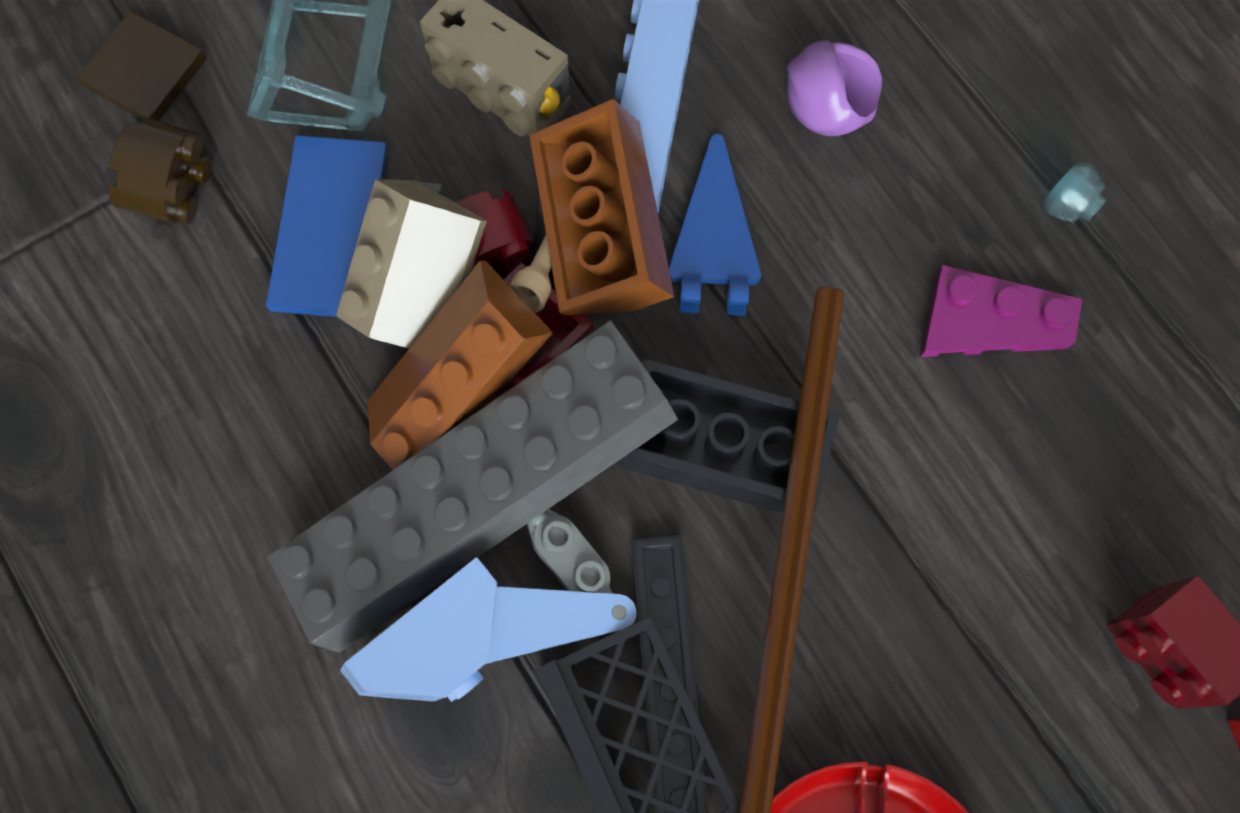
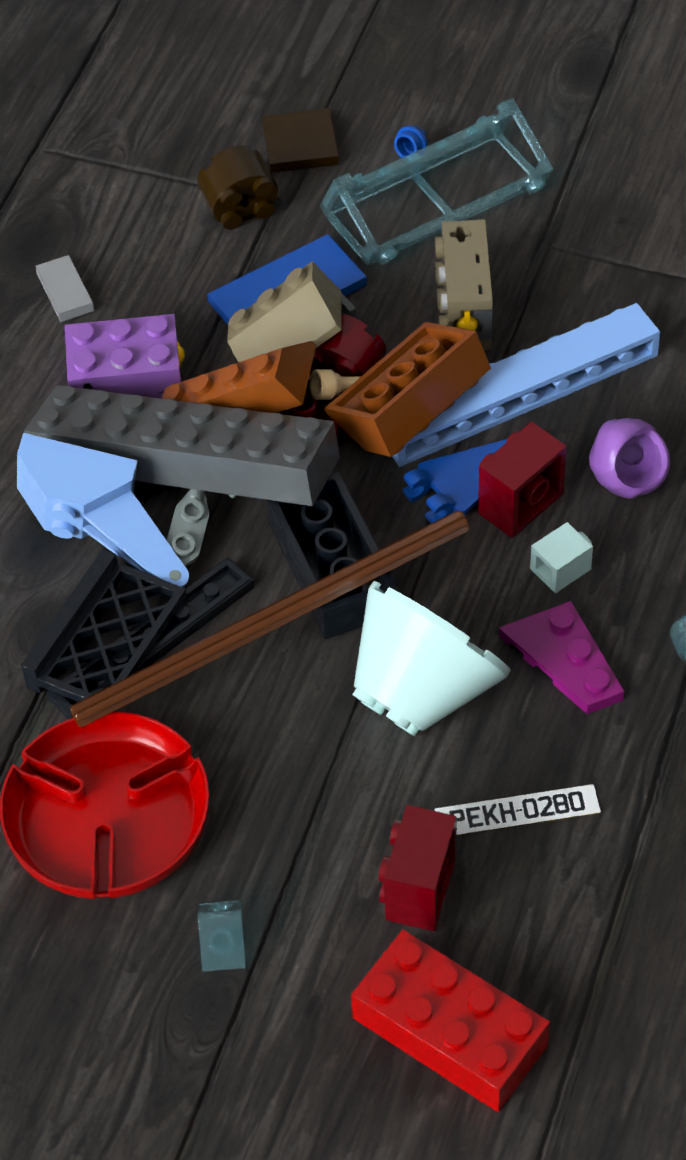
camera: 55 degrees right, 20 degrees down
none -> light grey tile [35,255,94,322]
none -> medium lavender piece [65,314,185,399]
none -> light aqua cone [352,581,511,737]
none -> white sticker [435,784,601,835]
none -> dark red brick [478,421,567,539]
none -> light aqua brick [530,522,593,593]

